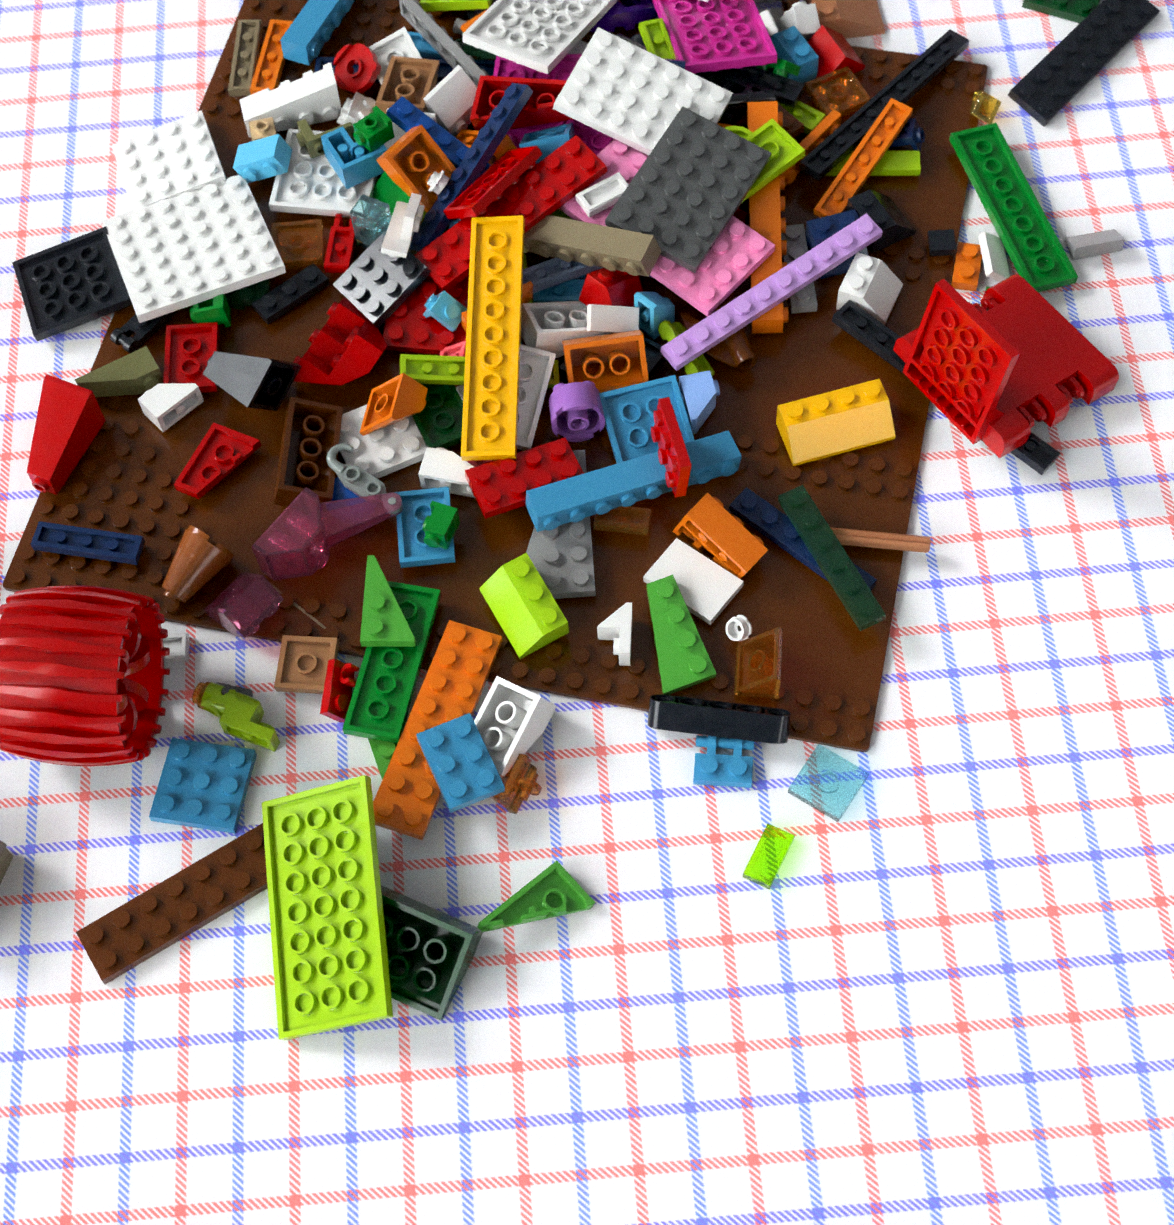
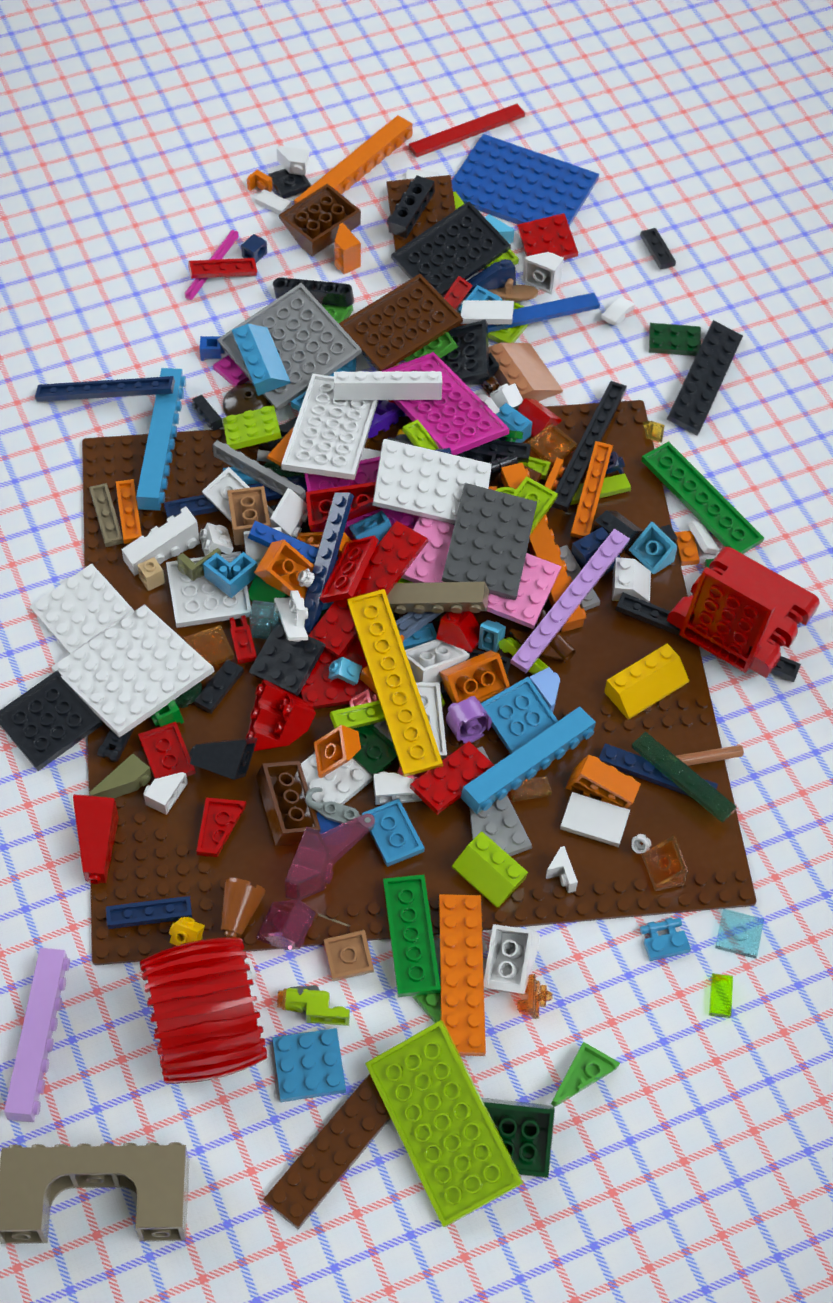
camera: 25 degrees left, 5 degrees down
medium azure brick [233,134,292,183] -> none
red plate [320,659,359,723] -> none
red plate [333,43,381,94] -> none
green brick [353,106,395,152] -> none
bright green wing [360,555,416,647] -> none
dark azure plate [416,713,505,813] -> none
green brick [423,501,460,549] -> none
white tile [575,172,629,218] -> none
white tile [587,304,639,333] -> none
bright green wing [646,575,717,695] -> none
black beam [648,694,791,744] -> none
red plate [651,397,692,498] -> none
light grey slope [1065,229,1125,260] -> none
none -> yellow brick [169,917,205,946]
none -> medium azure slope [629,522,678,574]

